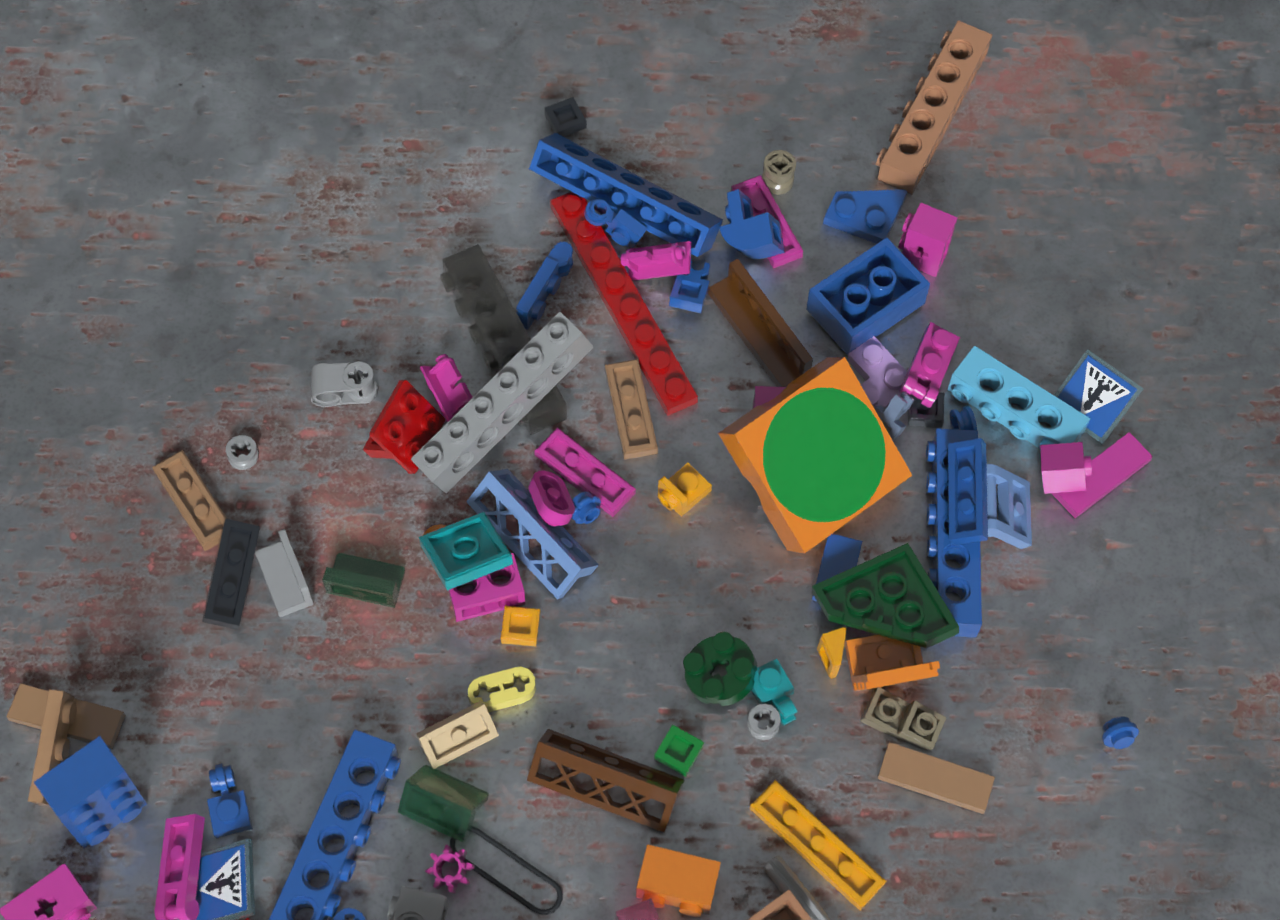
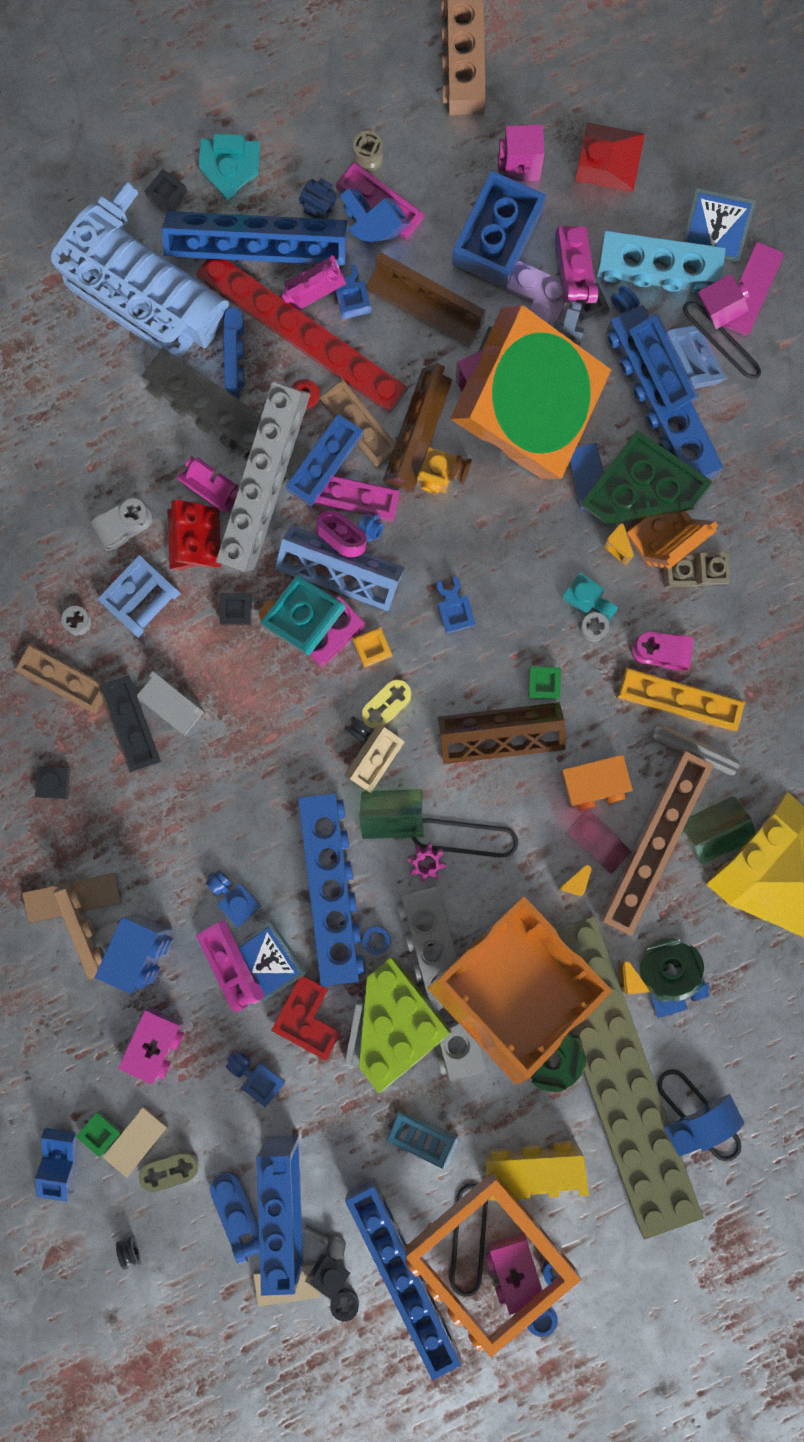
camera: 20 degrees left, 20 degrees up
clear green panel [322,553,405,608] -> none
blue plate [584,199,648,249] -> none
dark green plate [683,632,757,706] -> none
blue wing [823,189,907,244] -> none
medium nougat tile [877,742,995,814] -> none
none -> black plate [35,766,70,799]
none -> light blue piece [51,182,229,358]
none -> medium blue plate [97,555,181,638]
none -> teal plate [199,134,261,202]
none -> black plate [220,593,252,626]
none -> blue plate [285,414,364,507]
none -> red plate [291,379,320,410]
none -> dark blue gear [299,178,338,218]
none -> black bush [343,716,373,744]
none -> reddish brown fence [383,363,453,493]
none -> blue plate [437,576,476,634]
none -> reddish brown bush [449,455,473,485]
none -> red slope [575,122,645,192]
none -> dark pink piece [631,632,694,670]
none -> black piece [683,301,761,379]

